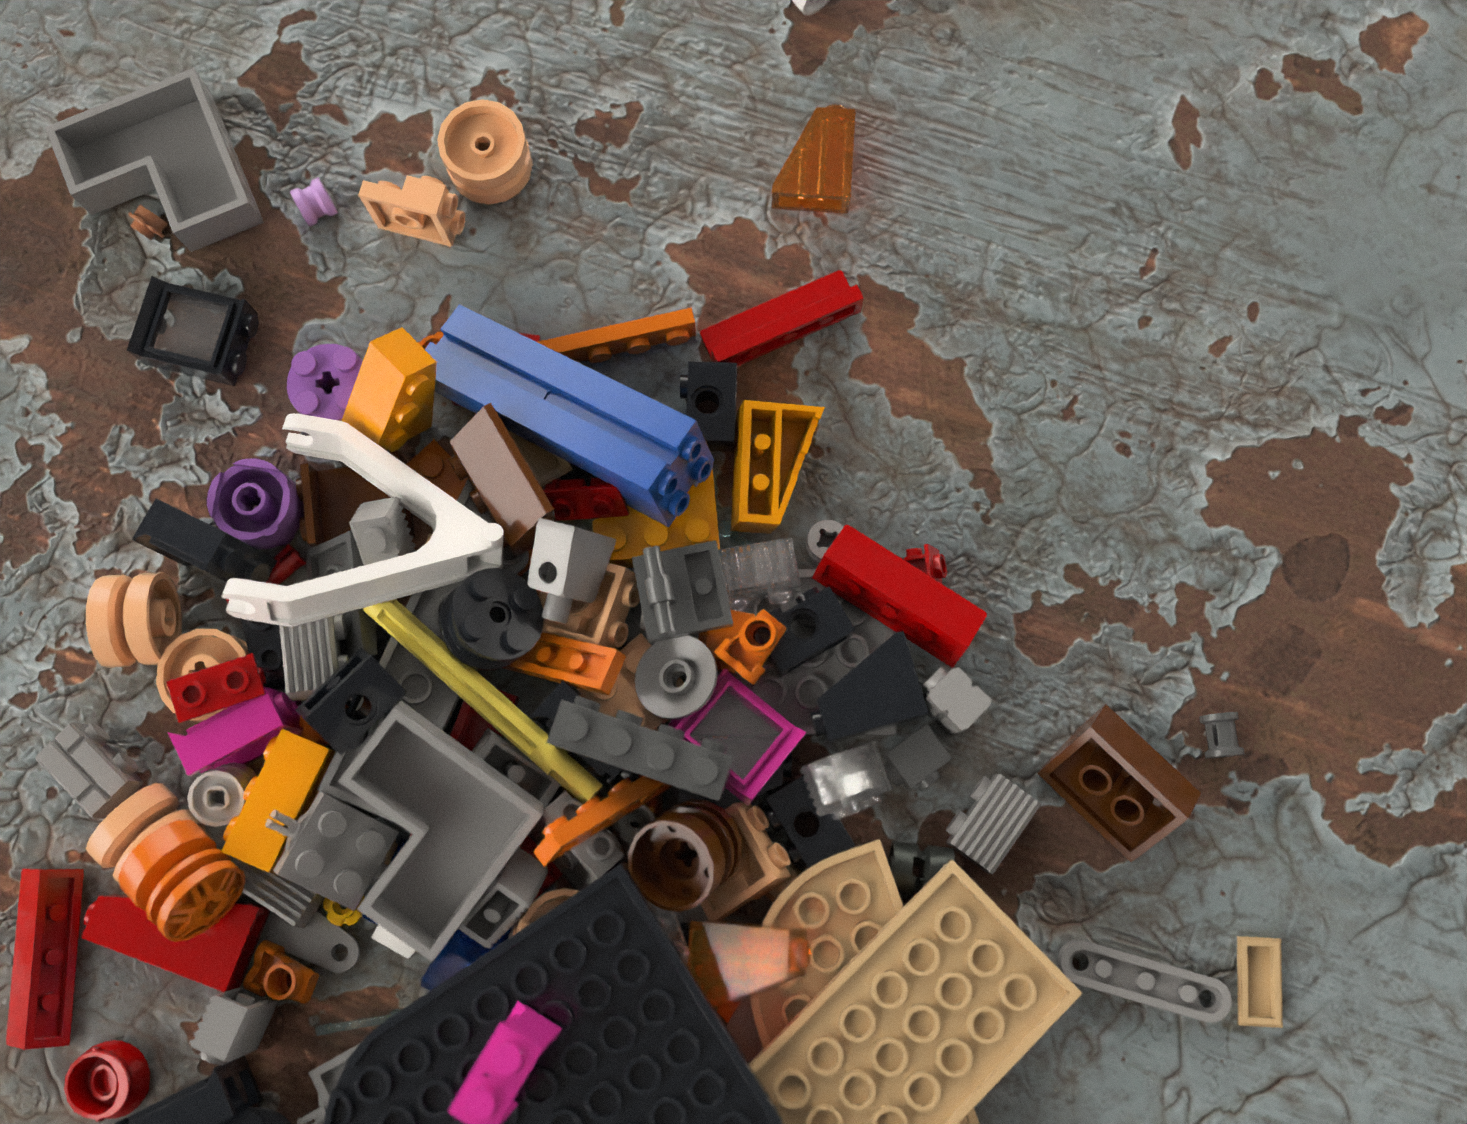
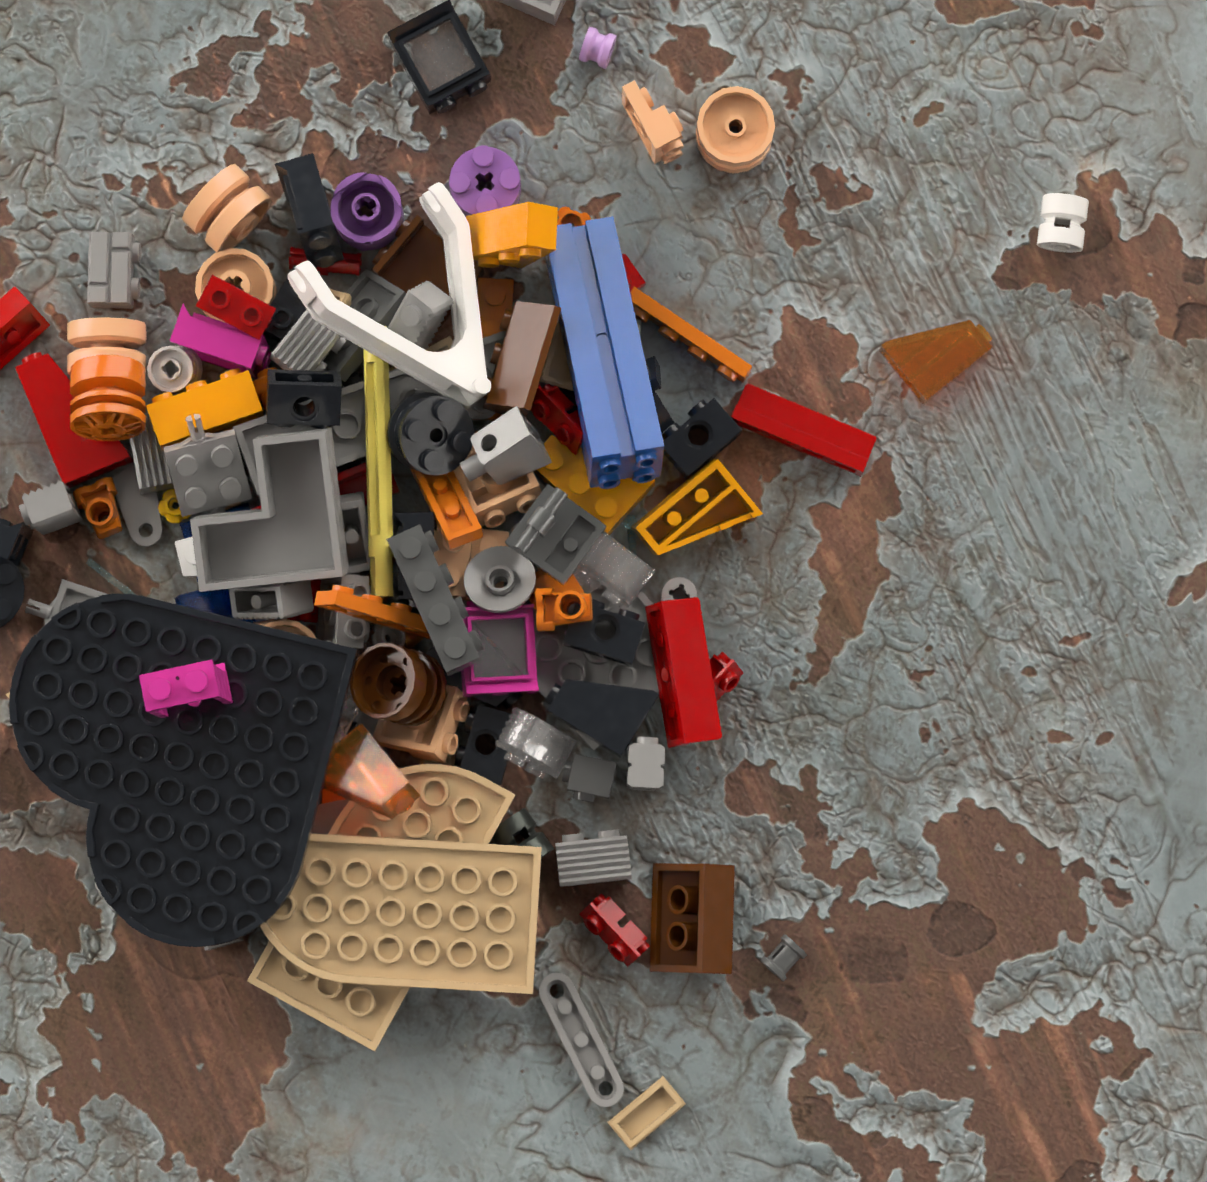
camera: 45 degrees right, 5 degrees up
none -> red hinge [579,893,650,967]

